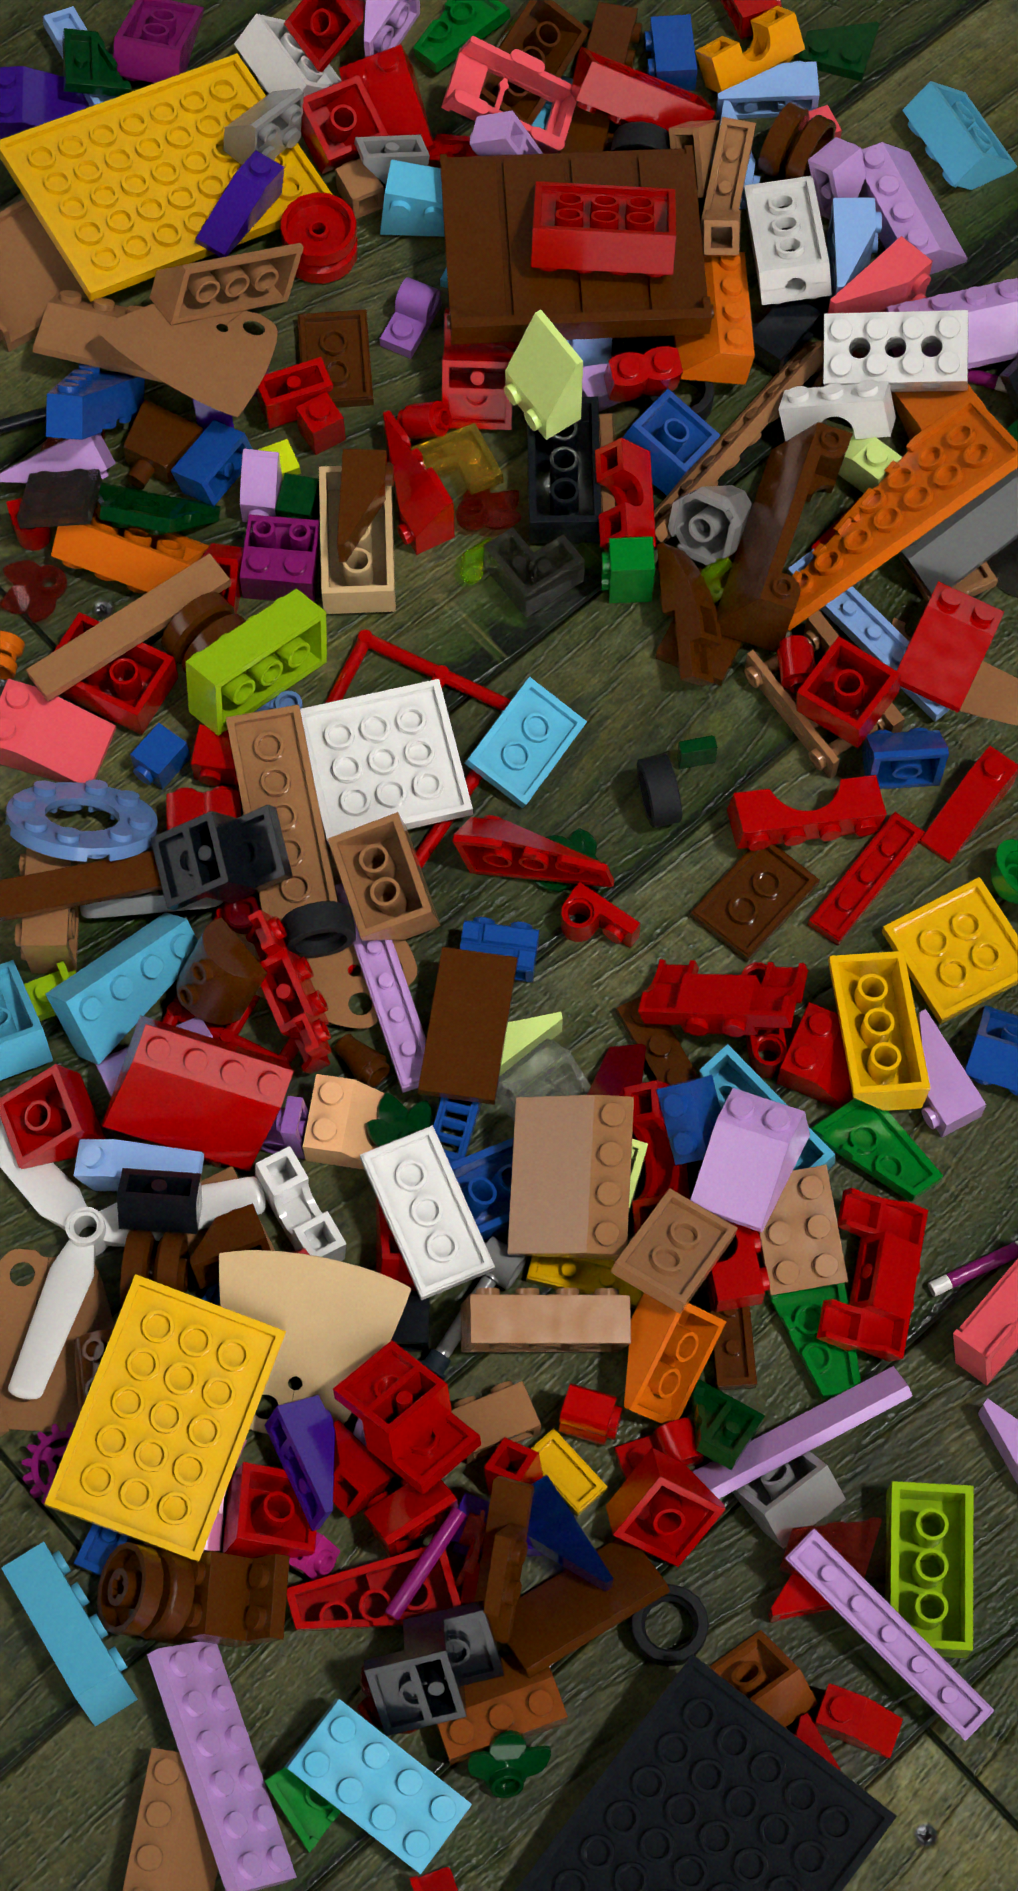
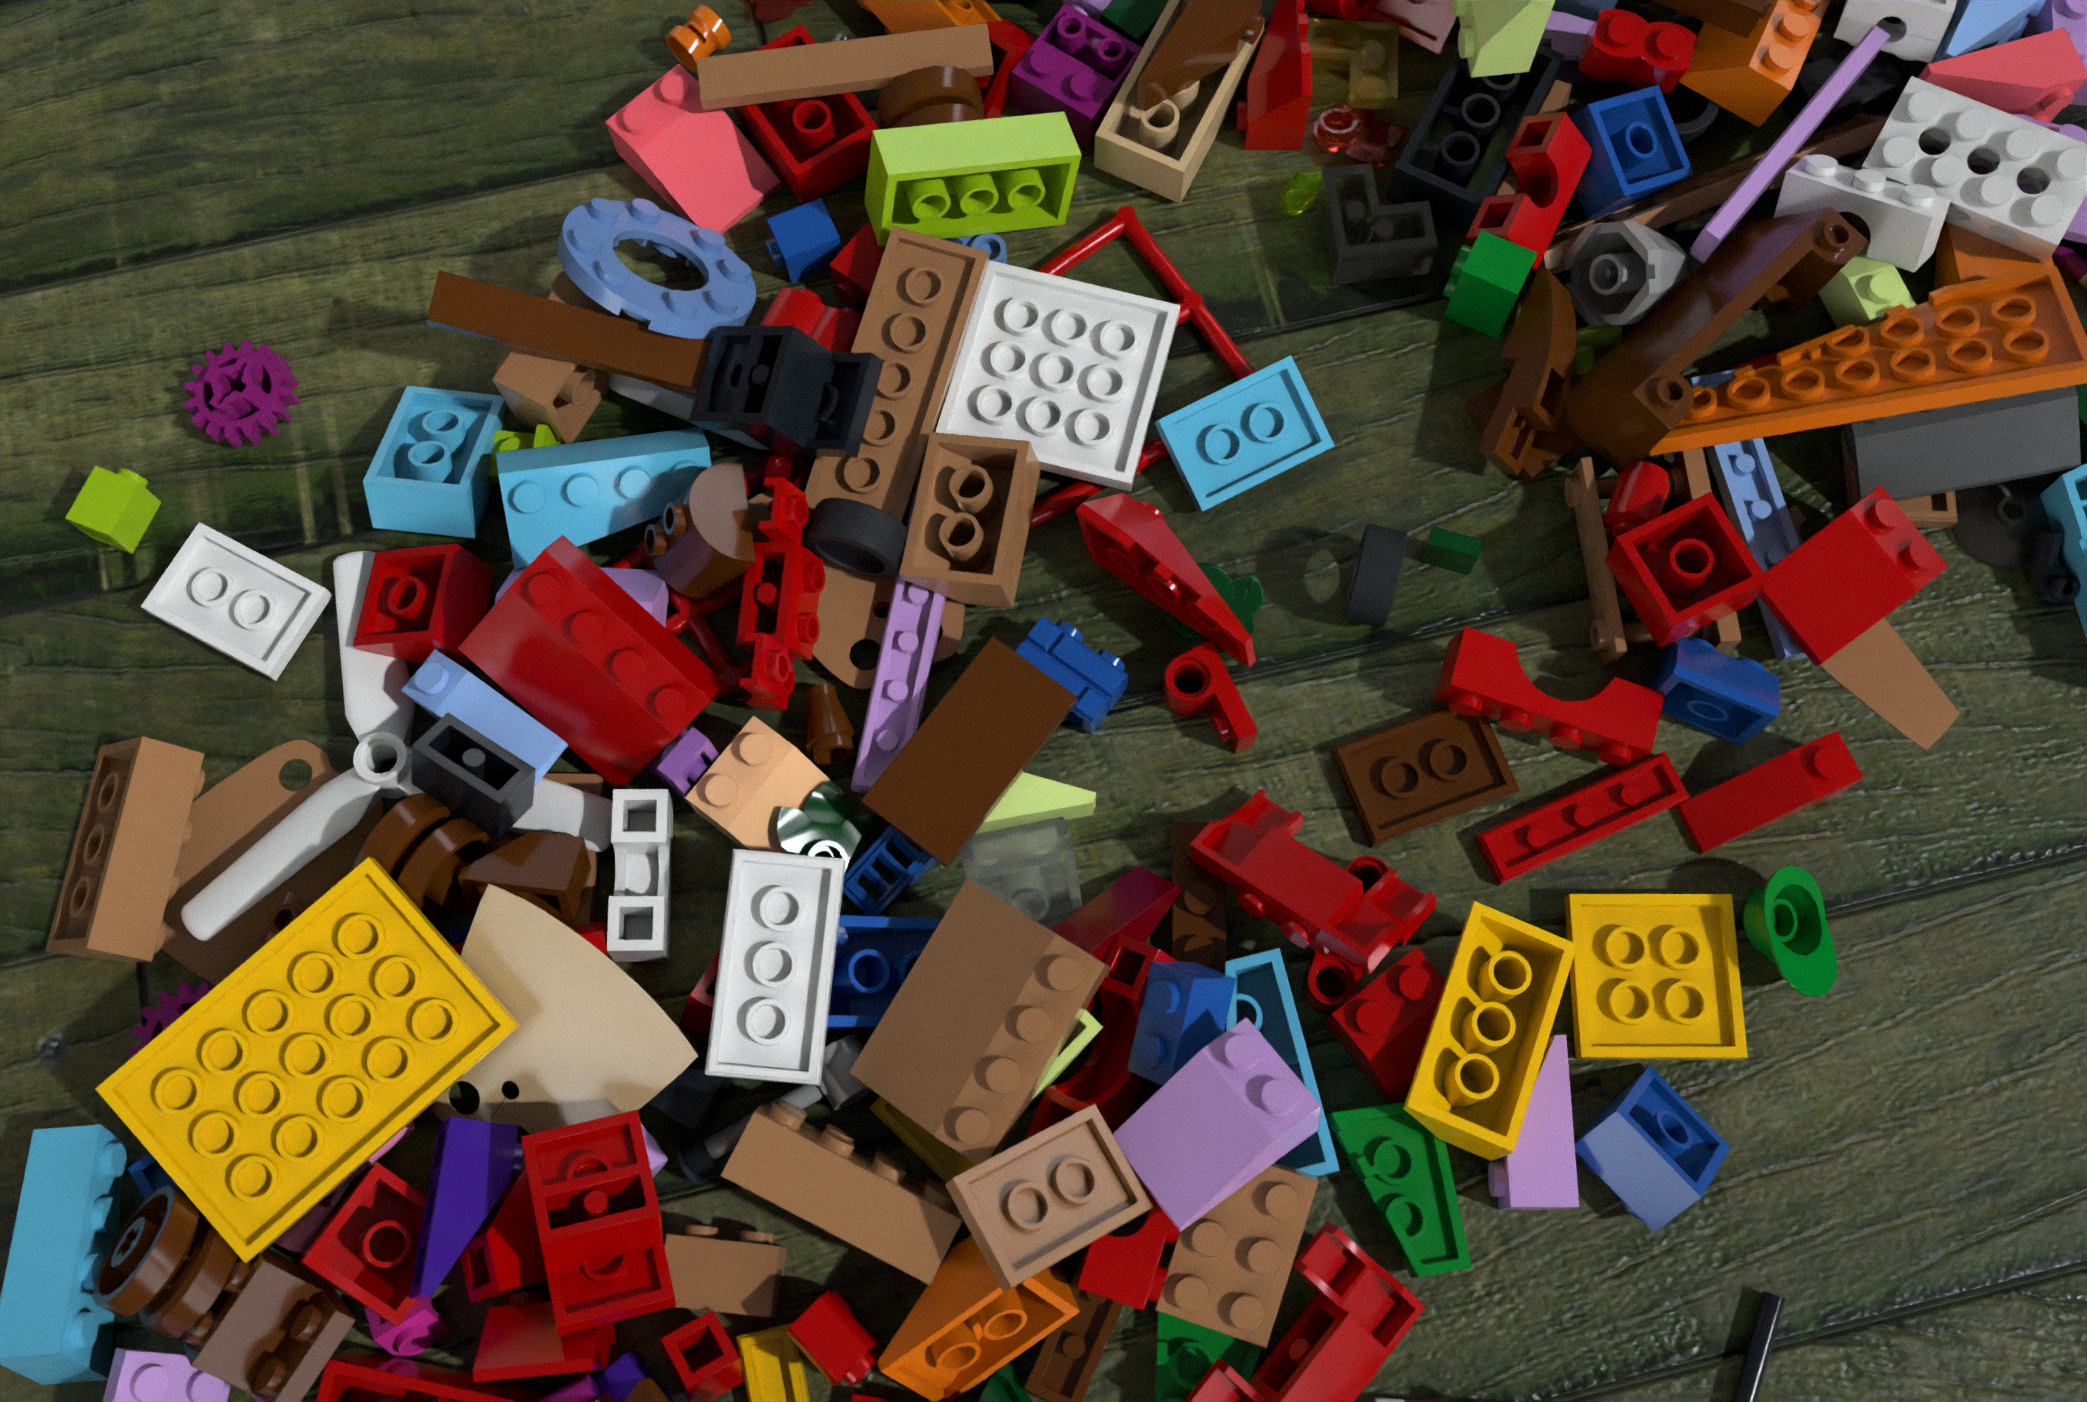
camera: 30 degrees right, 5 degrees up
none -> lavender tile [1690,26,1890,264]

